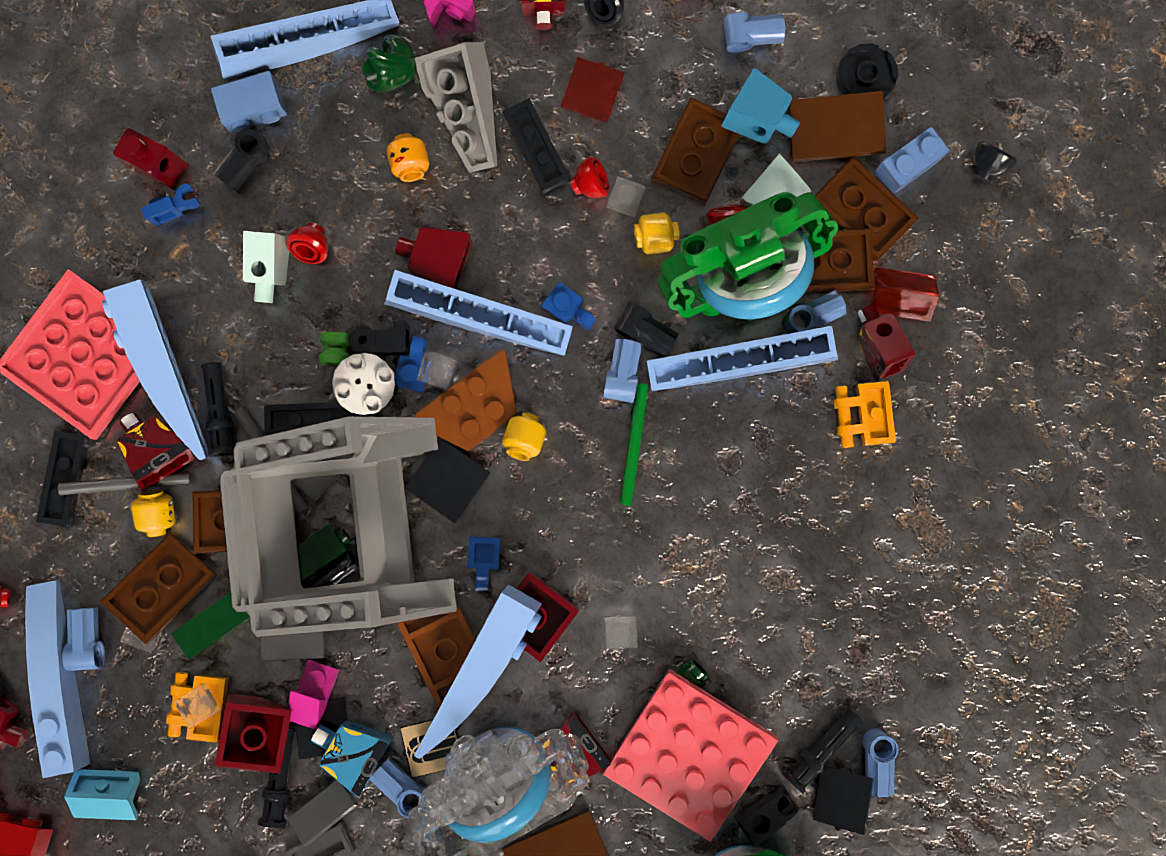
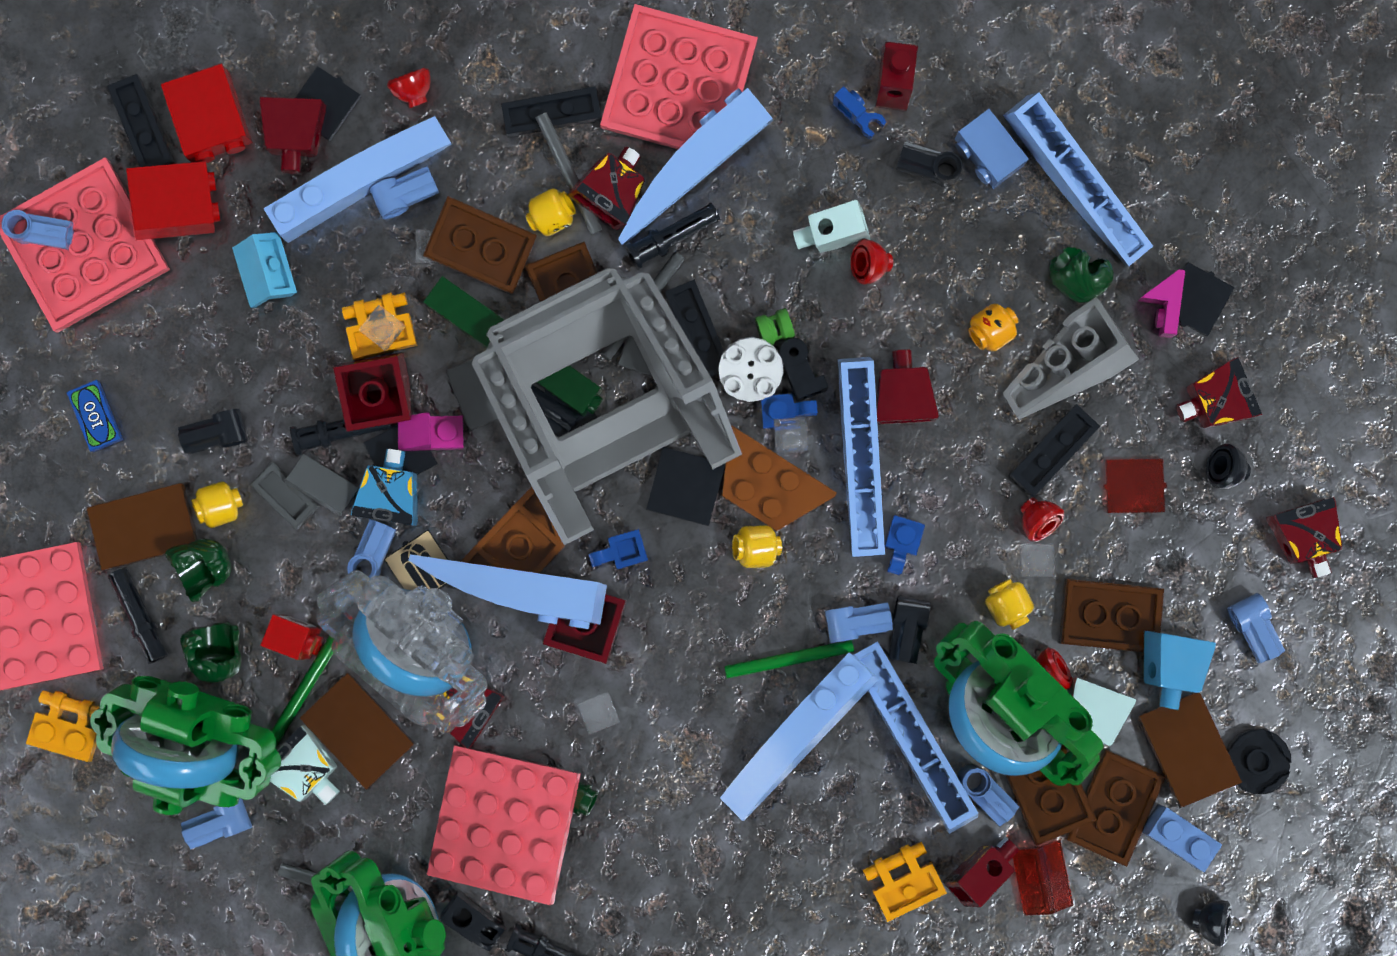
camera: 70 degrees right, 0 degrees up
none -> light blue slope [720,653,879,821]

